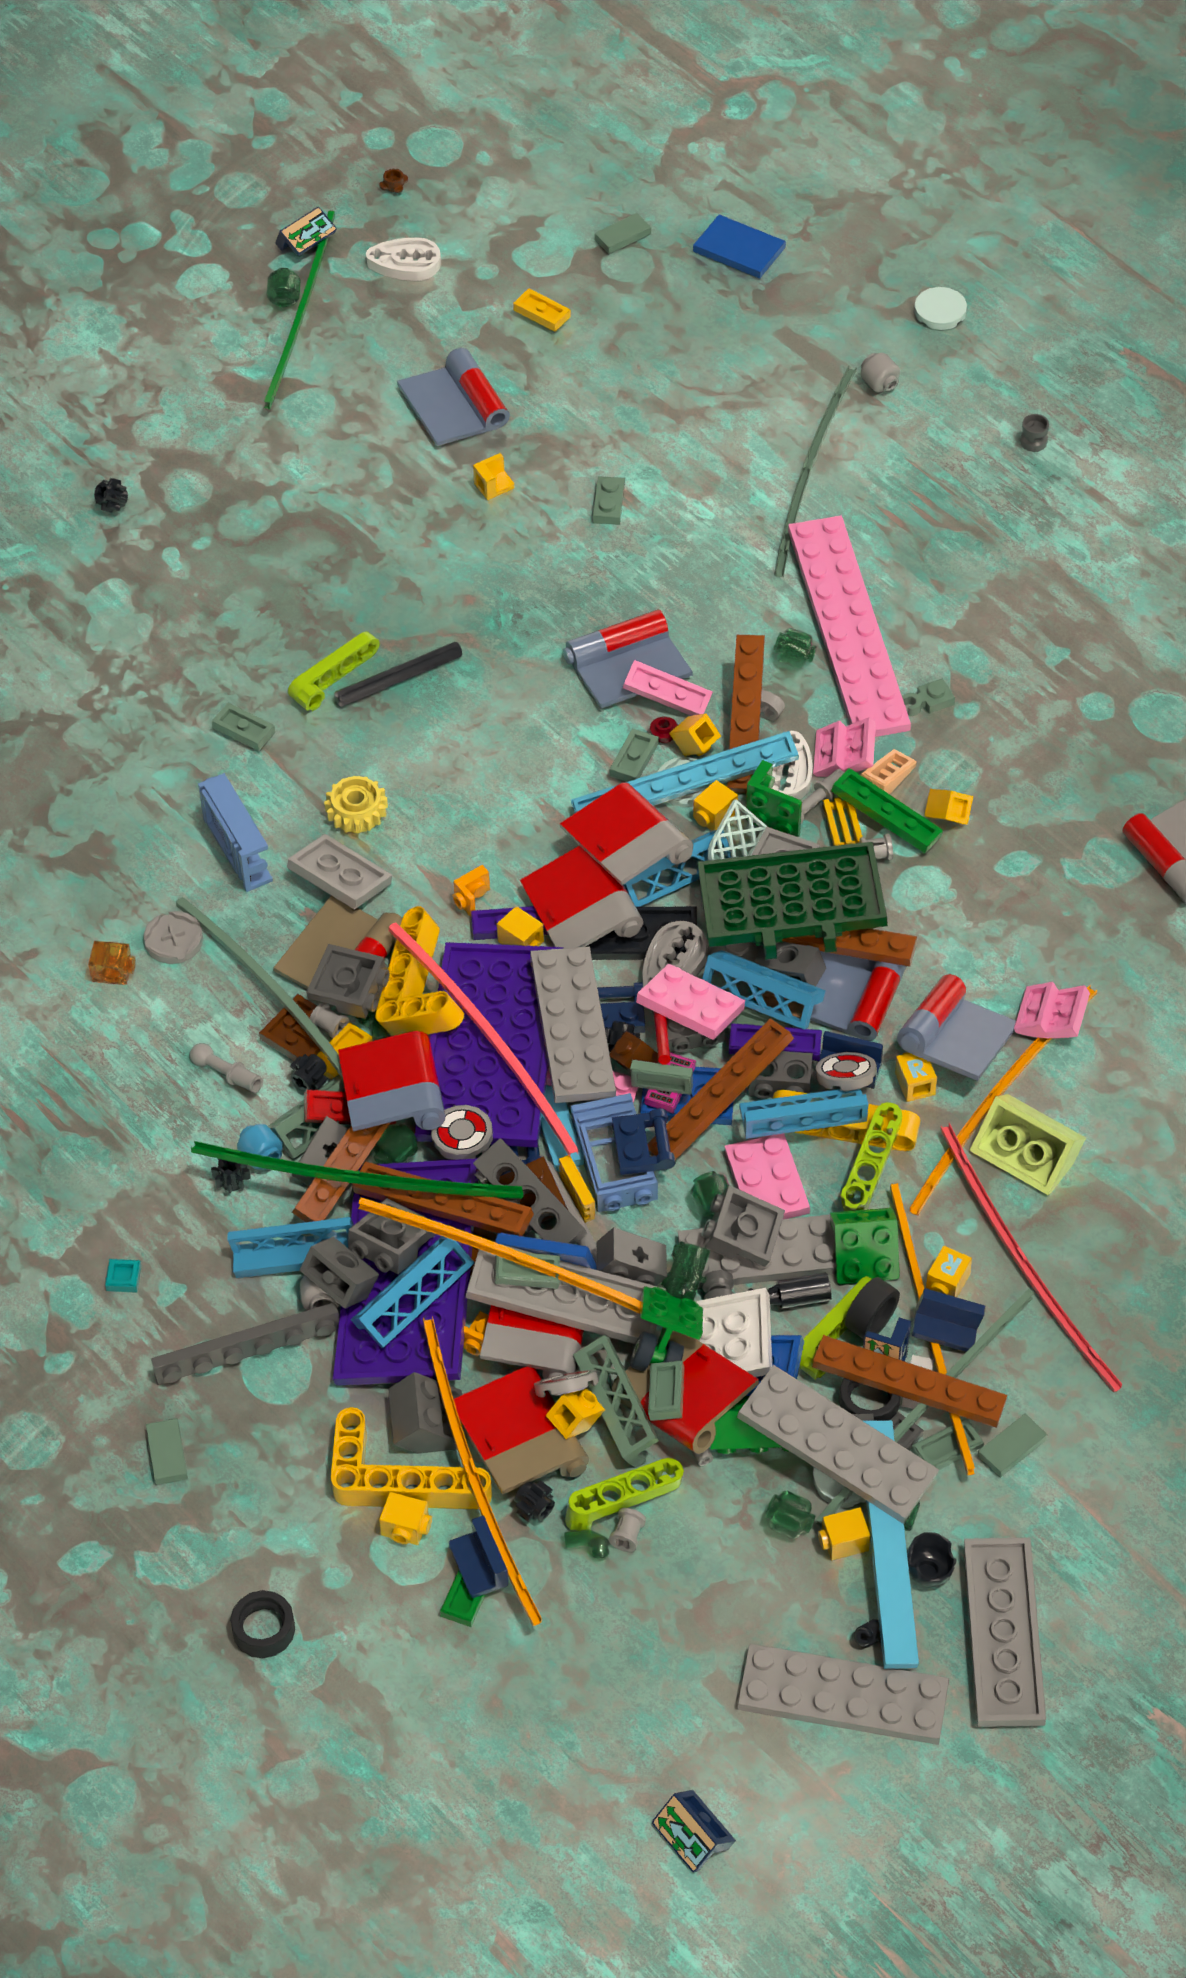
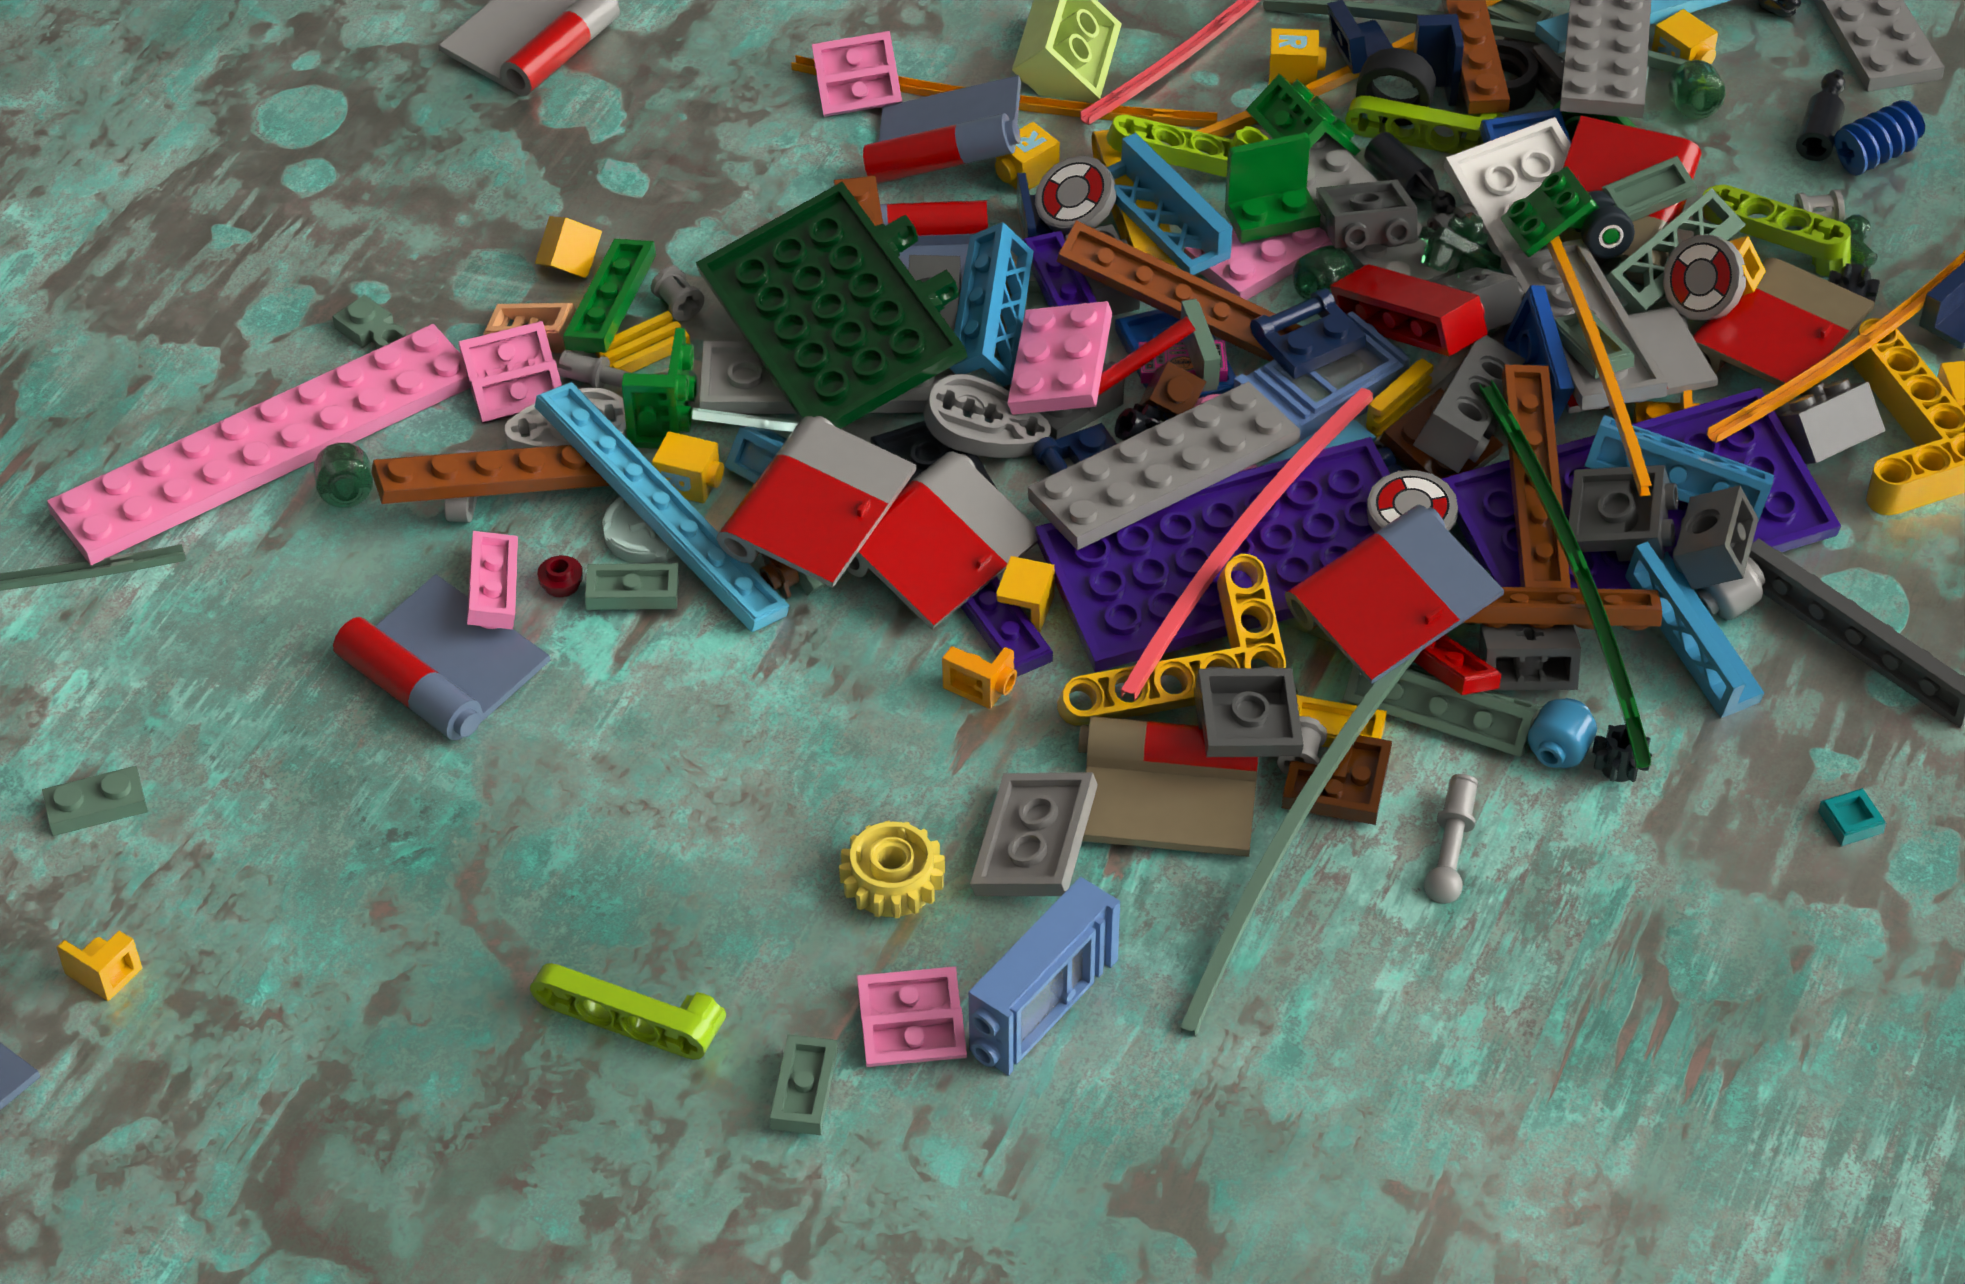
camera: 115 degrees left, 5 degrees down
clear orange brick [88,941,136,985] -> none
light grey tile [144,911,203,964] -> none
black gear [290,1054,328,1091] -> none
black axle [334,641,462,707] -> none
yellow brick [669,713,721,756] -> none
none -> bright pink slope [857,966,967,1067]
none -> green bracket [1225,132,1321,243]
none -> red brick [1330,264,1488,357]
none -> black wheel [1796,69,1846,161]
none -> blue piece [1834,100,1926,176]

